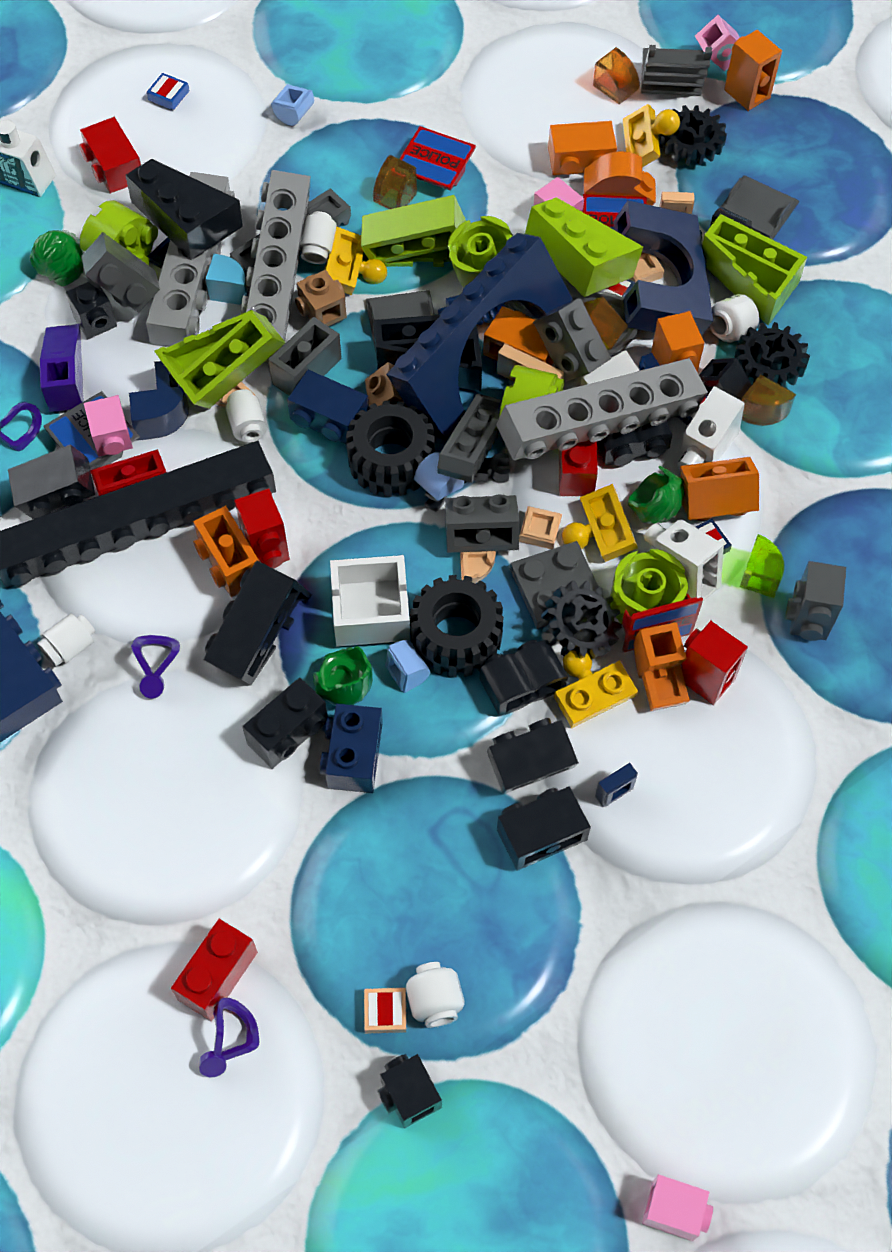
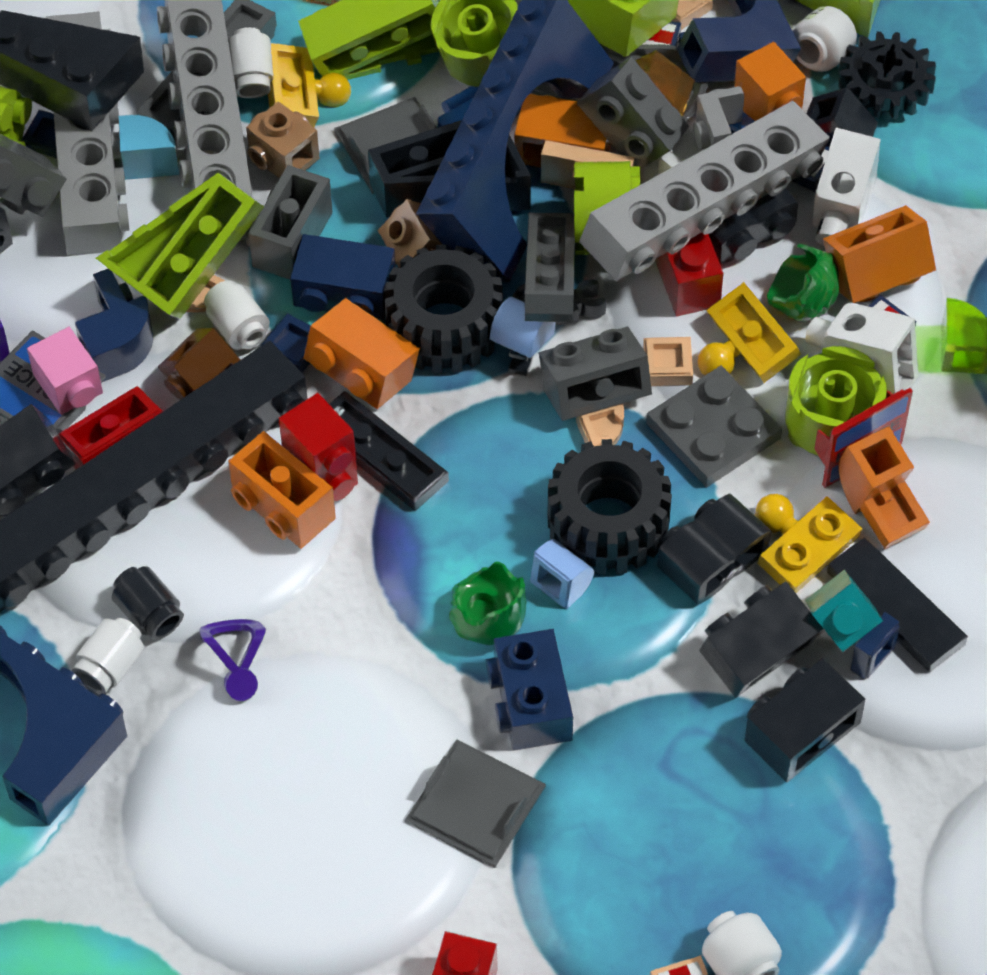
camera: 15 degrees left, 5 degrees down
black wedge [203,560,312,685] -> none
black brick [242,677,328,769] -> none
white piece [330,555,410,646] -> none
black gear [541,581,622,661] -> none
red brick [681,620,748,705] -> none
clear orange brick [742,374,796,426] -> none
none -> black brick [111,566,184,640]
none -> reddish brown brick [157,328,241,400]
none -> dark blue tile [260,313,310,373]
none -> orange brick [303,298,420,409]
none -> black tile [329,390,449,511]
none -> dark grey piece [405,739,546,868]
none -> light grey bracket [693,86,744,149]
none -> teal brick [805,569,883,652]
none -> black tile [827,537,968,673]

